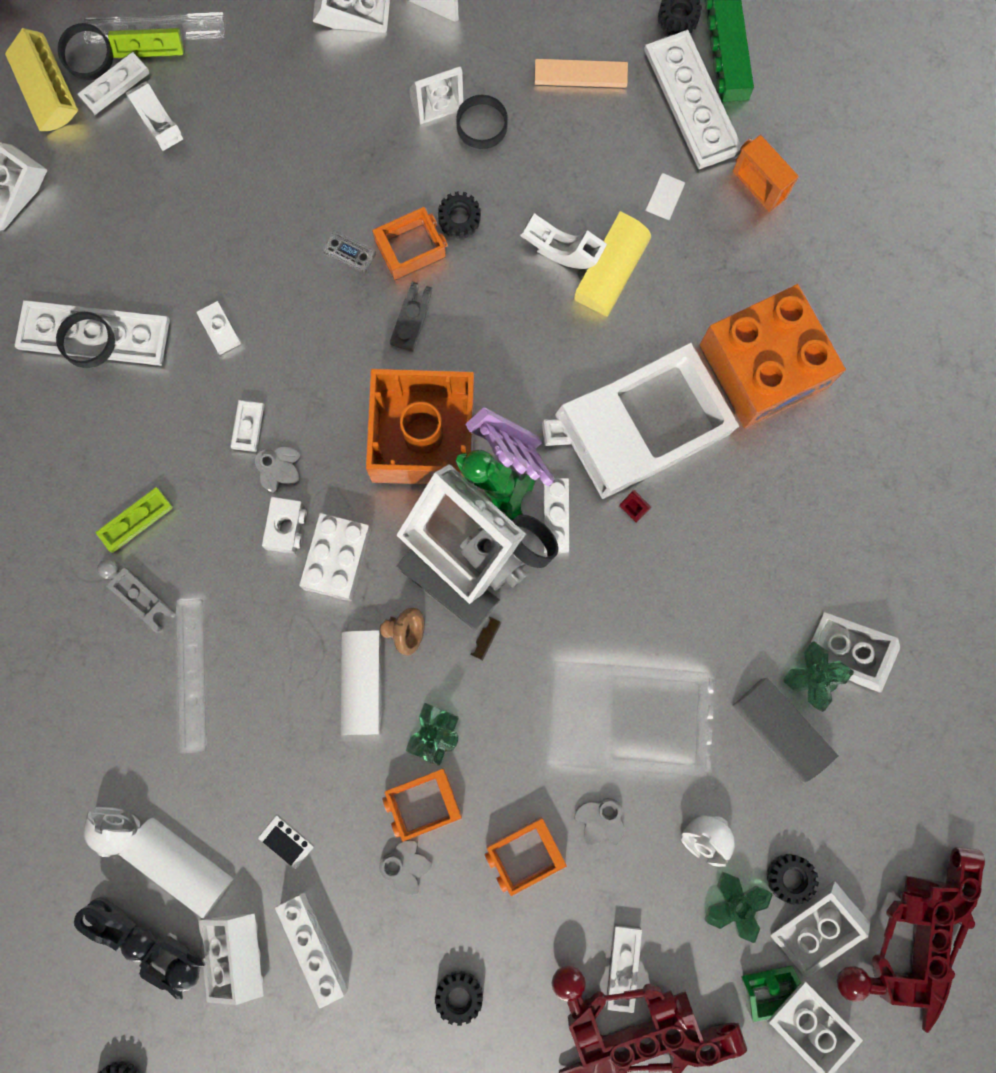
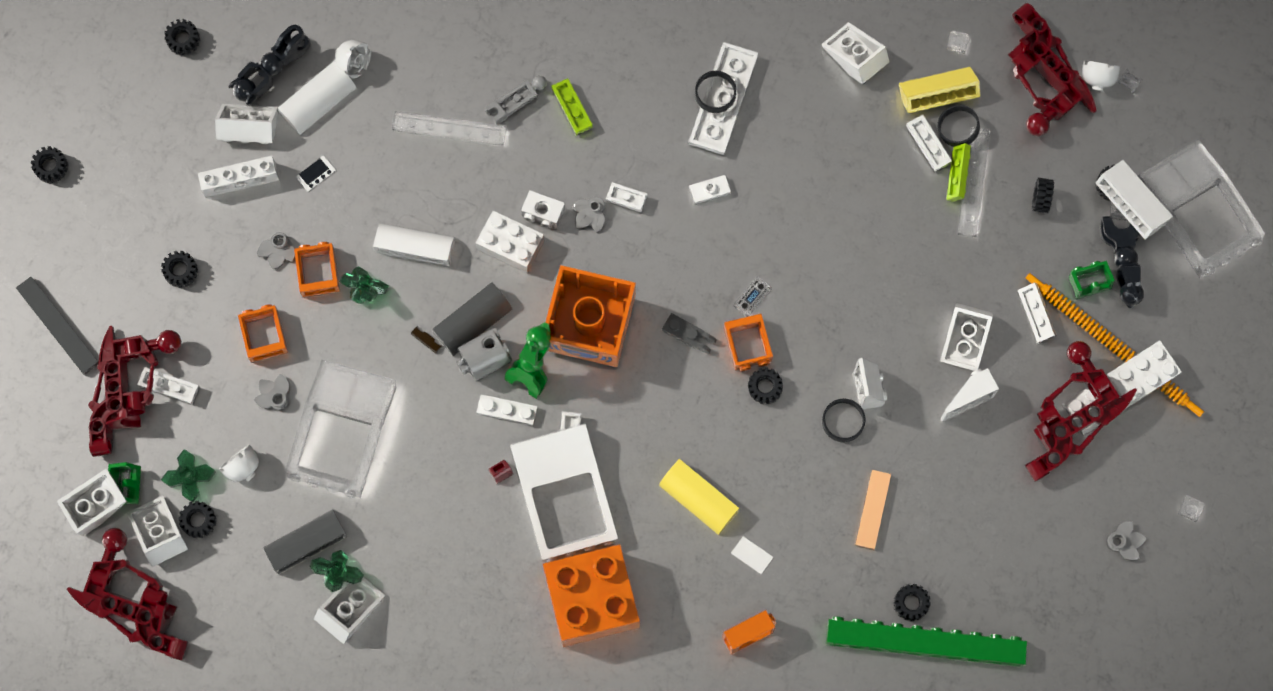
camera: 105 degrees right, 5 degrees down
white arch [126,81,183,151] -> none
medium nougat hair [380,608,424,656] -> none
white piece [397,464,526,604] -> none
lavender fence [465,407,555,486] -> none
black tyre [512,515,559,568] -> none
white arch [520,213,607,269] -> none
white plate [644,30,742,170] -> none

